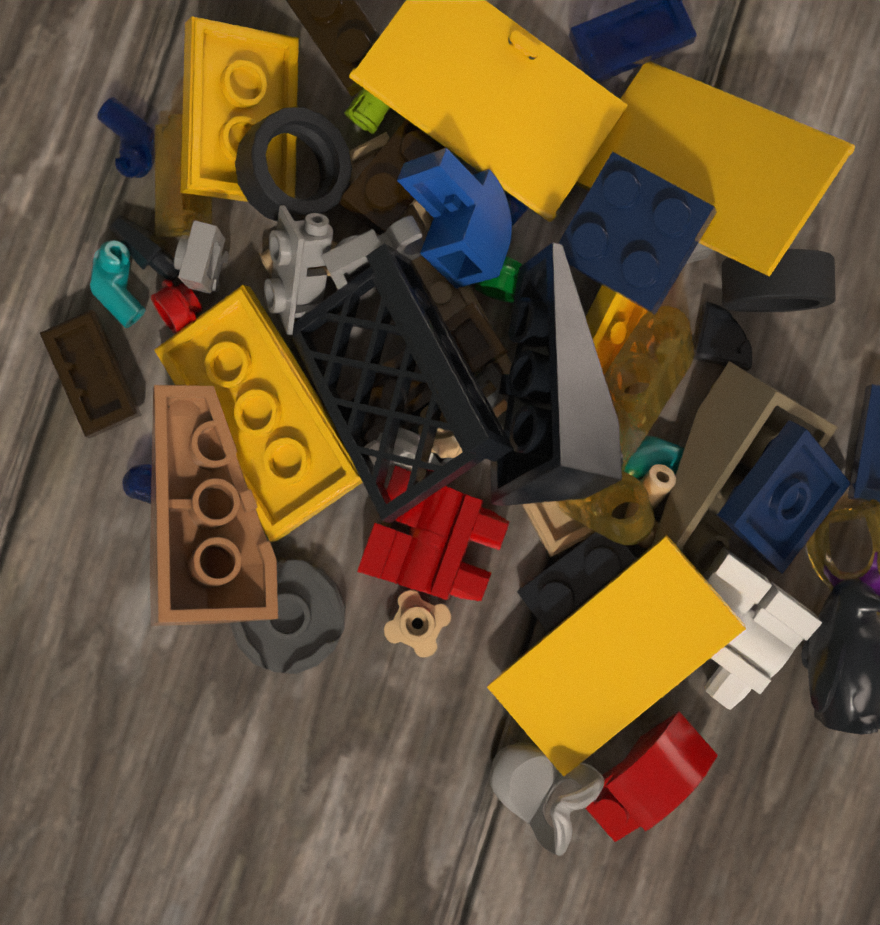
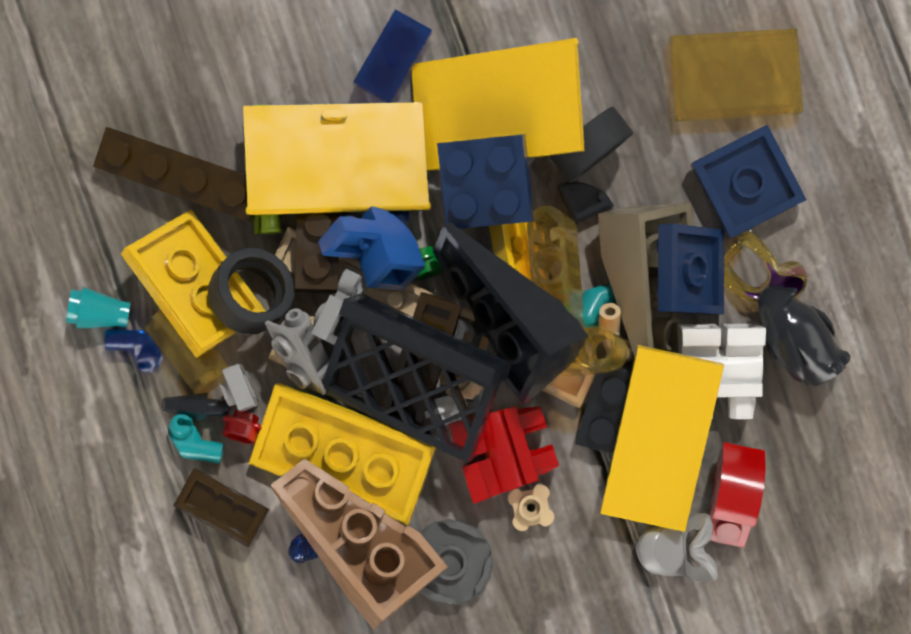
camera: 45 degrees left, 0 degrees up
none -> teal cone [66,287,131,329]

